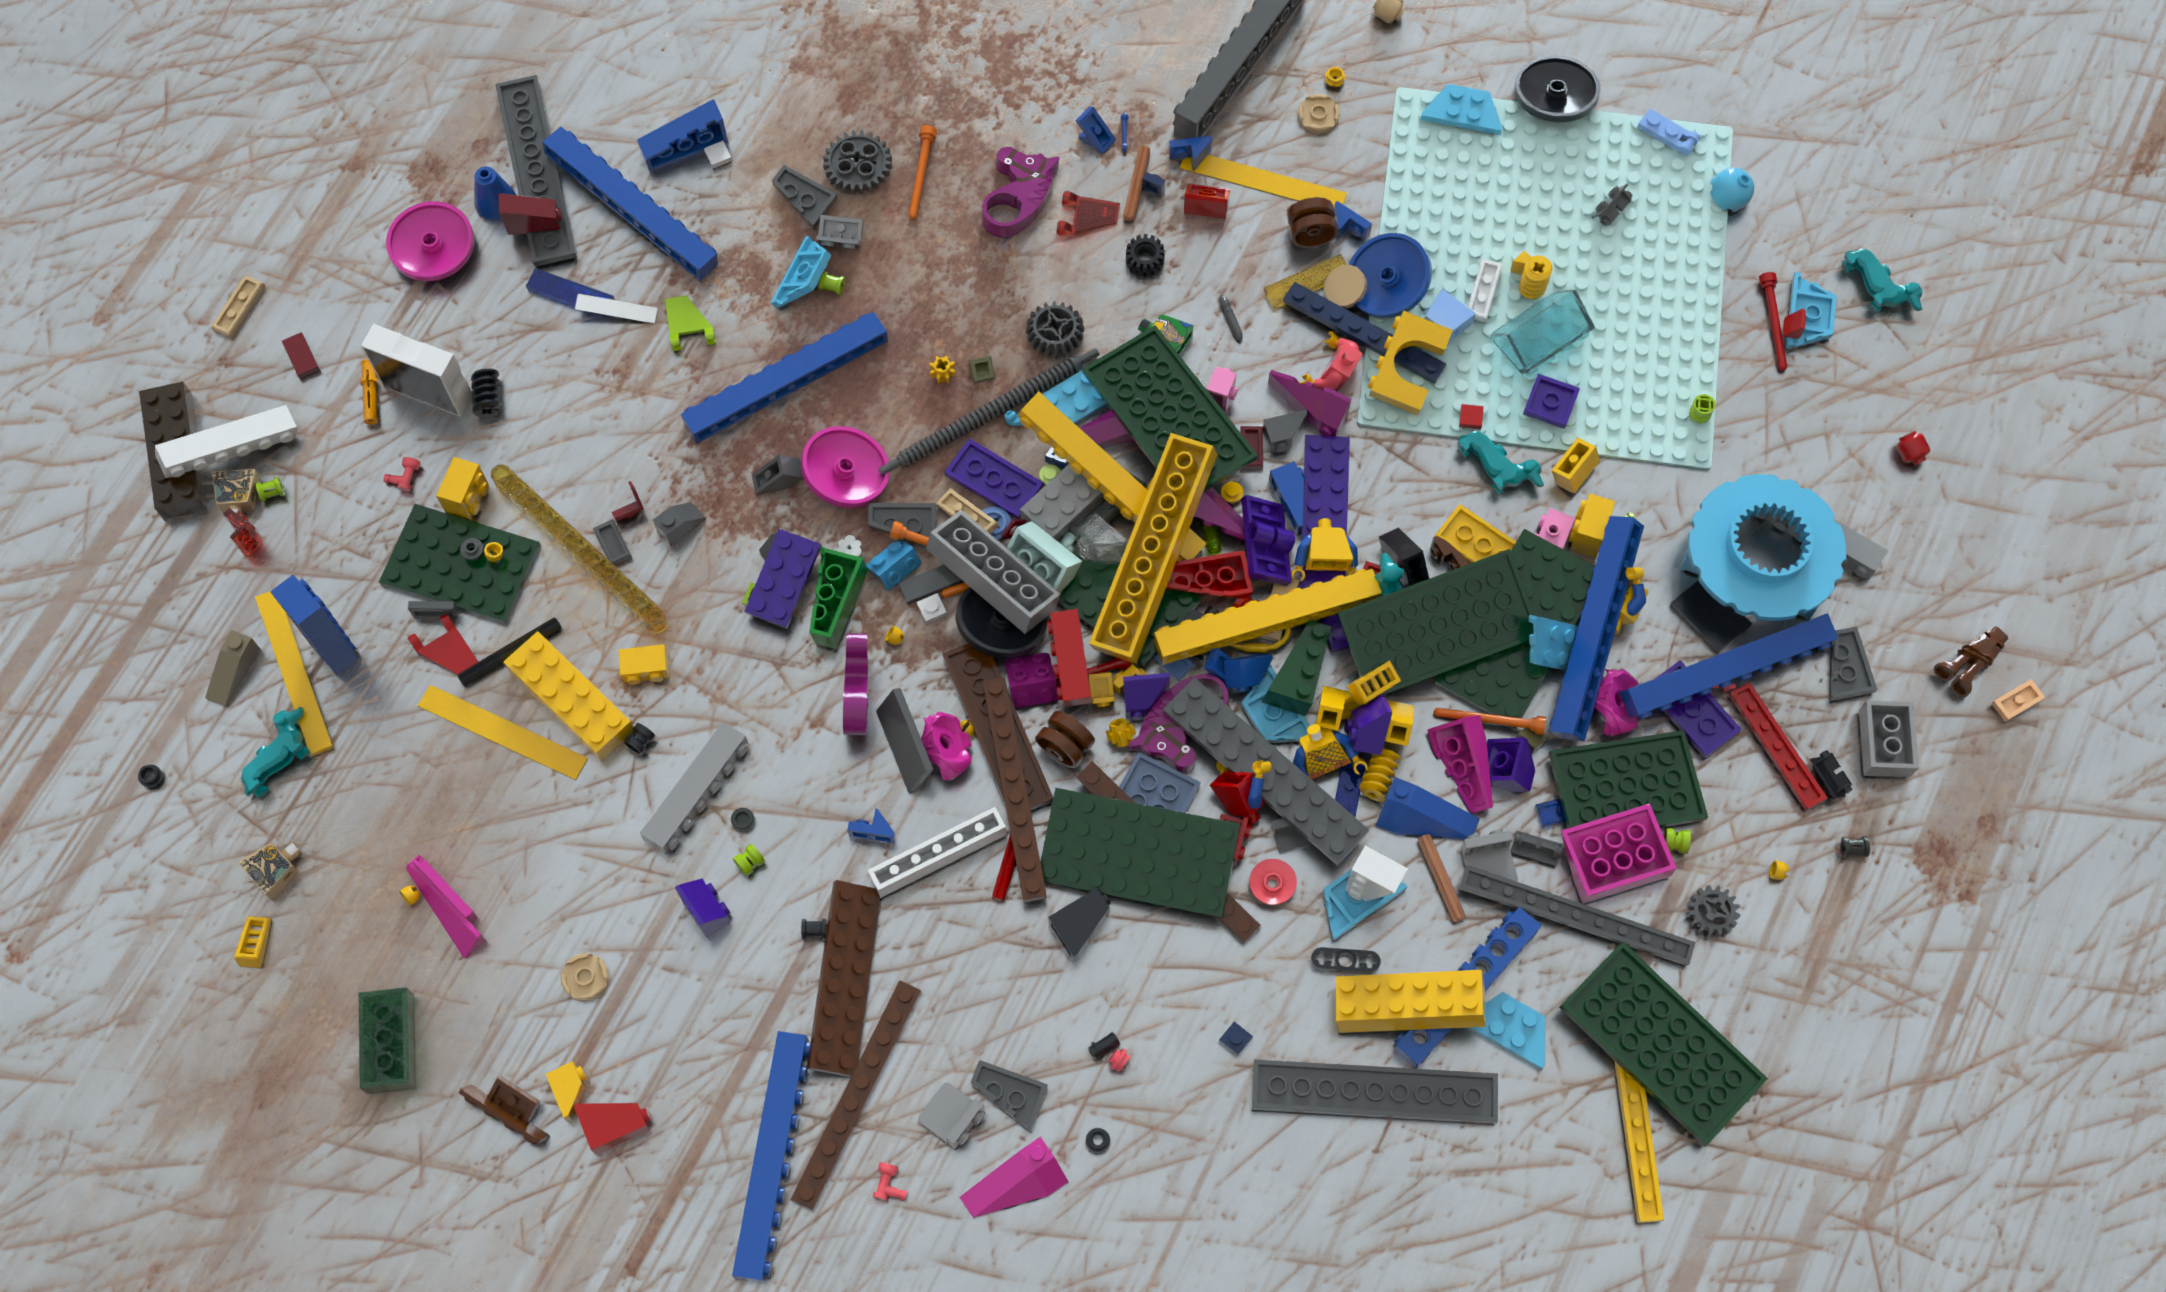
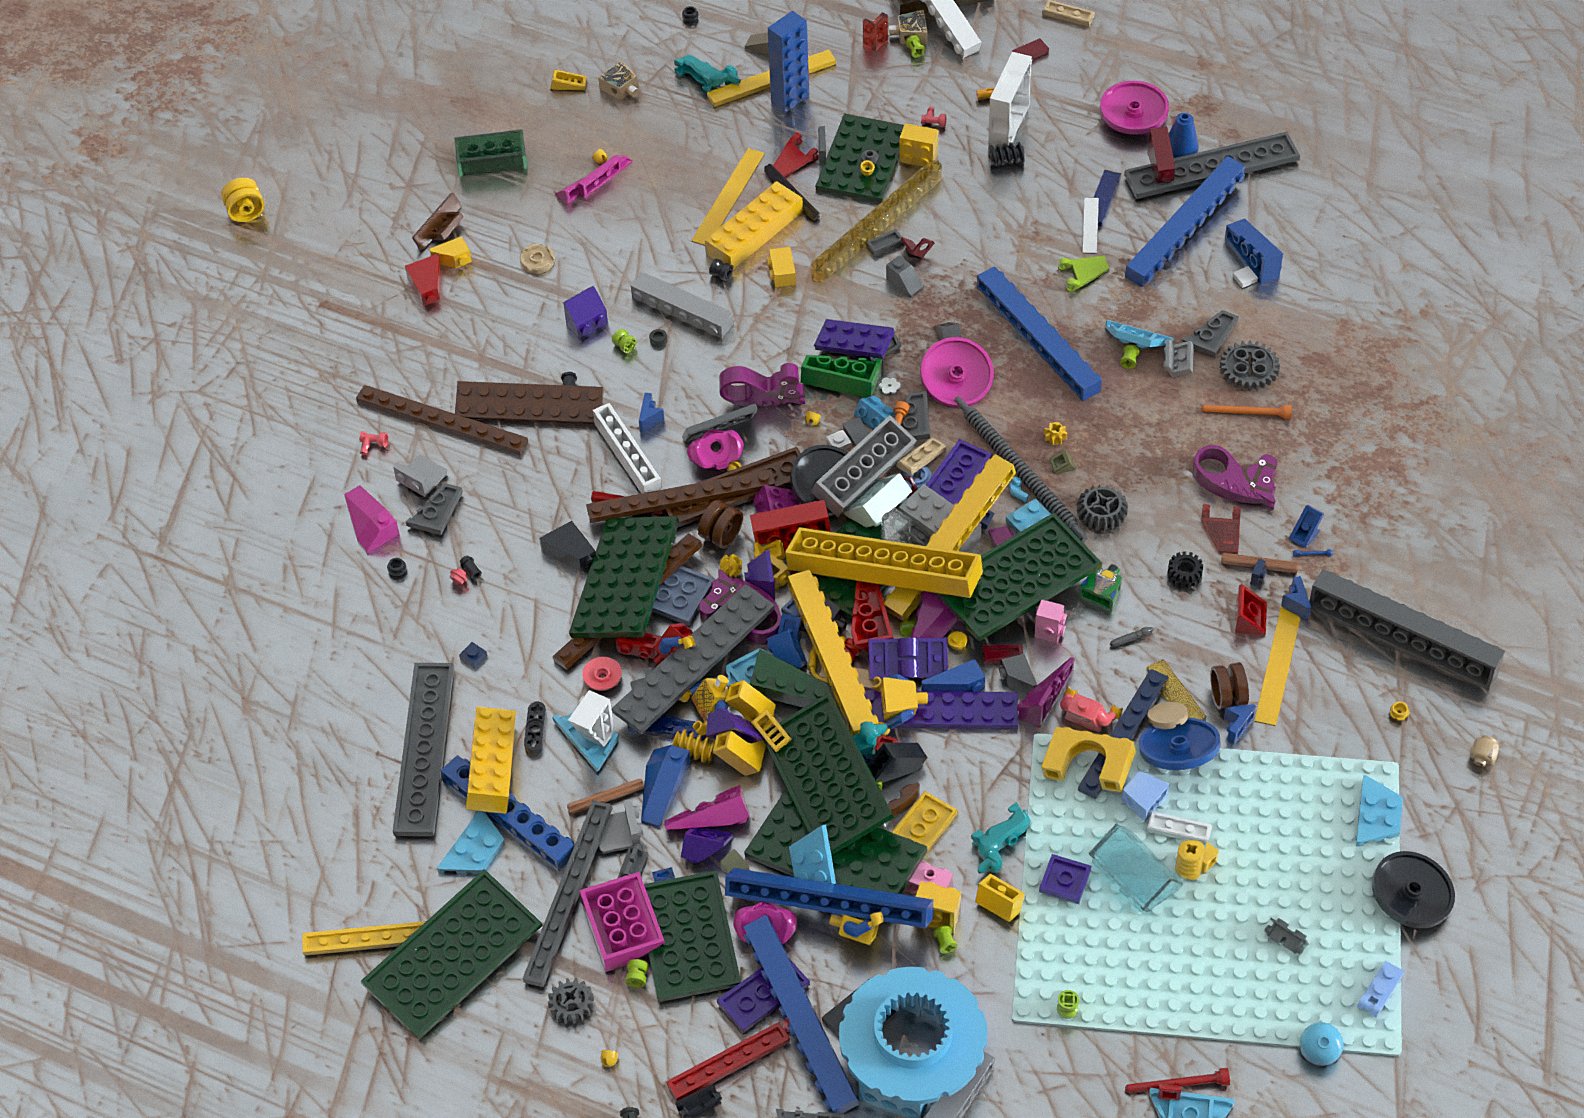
camera: 90 degrees right, 15 degrees down
blue brick [732,1031,810,1283] -> none
tan tile [1297,94,1340,134] -> none
orange piece [1434,708,1546,735] -> none
red tile [1459,404,1484,429] -> none

